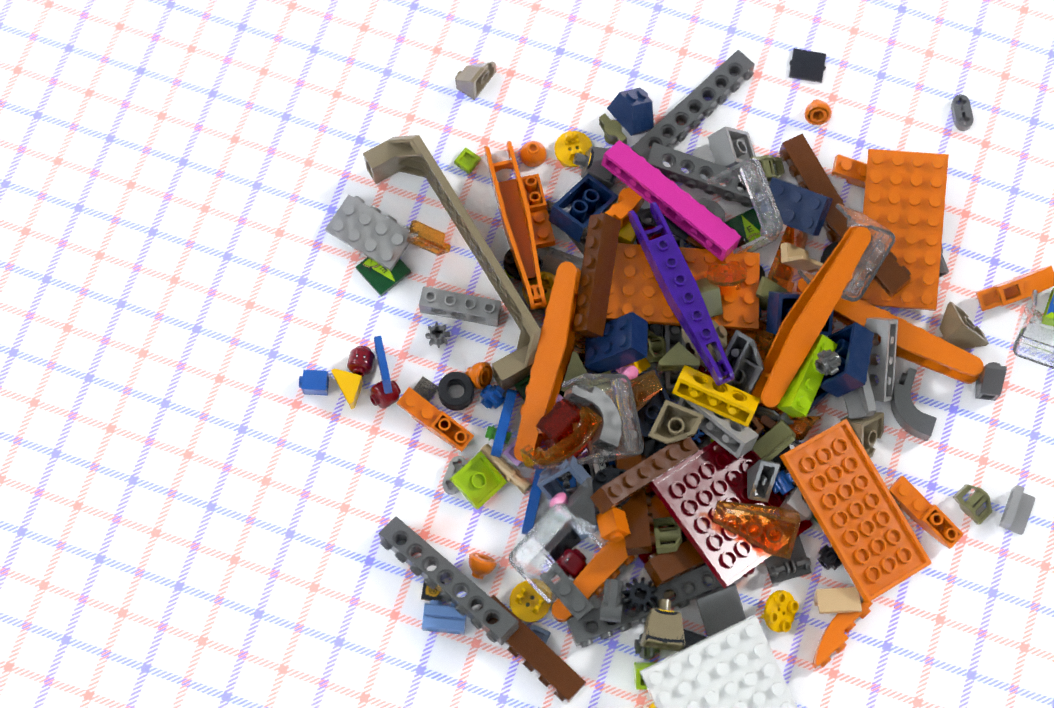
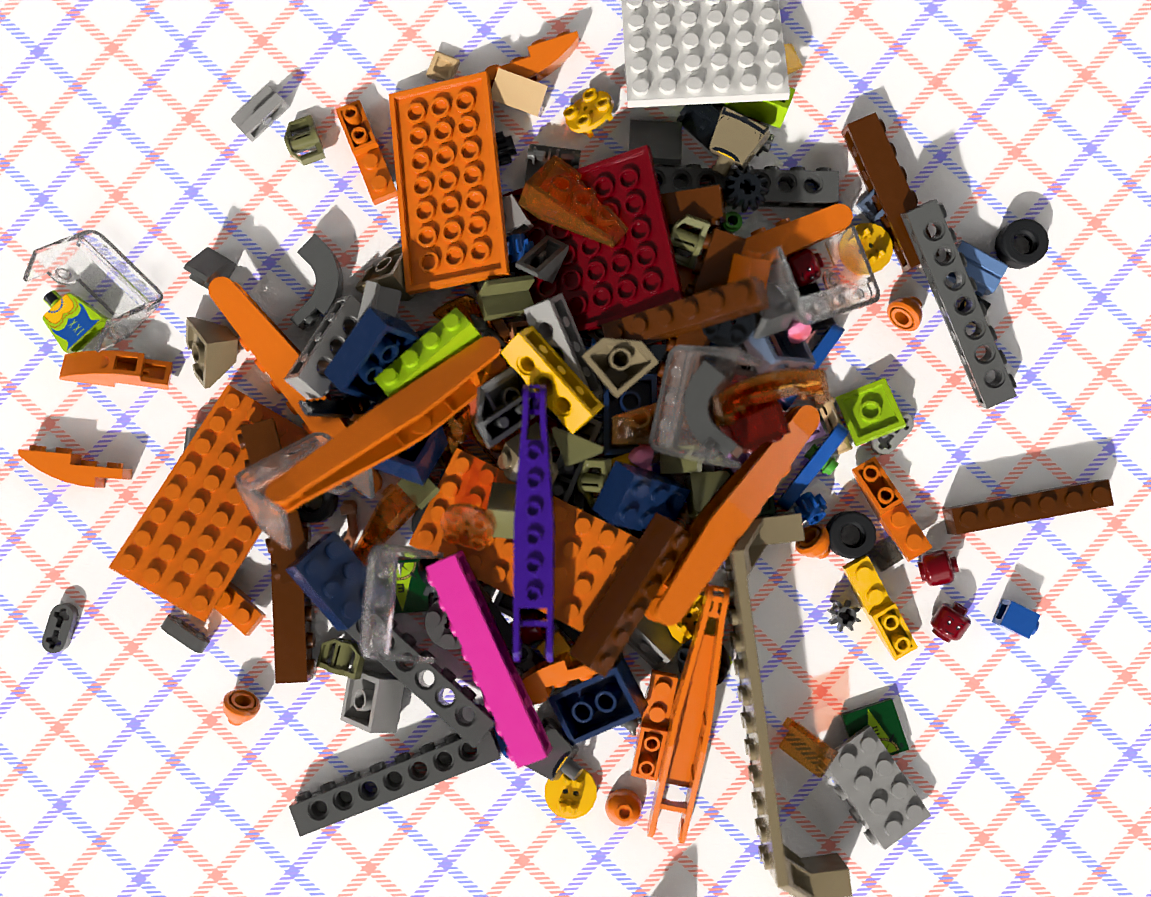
camera: 155 degrees left, 15 degrees up
yellow slope [331,368,364,410] -> none
blue tile [374,335,393,394] -> none
light grey brick [419,286,502,327] -> none
lime tile [454,147,481,175] -> none
dark grey plate [539,562,594,621] -> none
olive piece [599,113,627,145] -> none
dark grey piece [599,579,624,623] -> none
dark blue slope [607,87,654,136] -> none
tan panel [781,242,823,272] -> none
black piece [789,48,826,83] -> none
dark grey gear [815,349,841,376] -> none
none -> orange slope [18,445,133,488]
none -> dark grey beam [160,614,210,653]
none -> black piece [299,394,370,421]
none -> tan tile [426,51,460,82]
none -> bright green pin [721,211,743,234]
none -> yellow slope [842,555,918,661]
none -> reddish brown brick [942,479,1114,535]
none -> black tyre [994,218,1049,269]

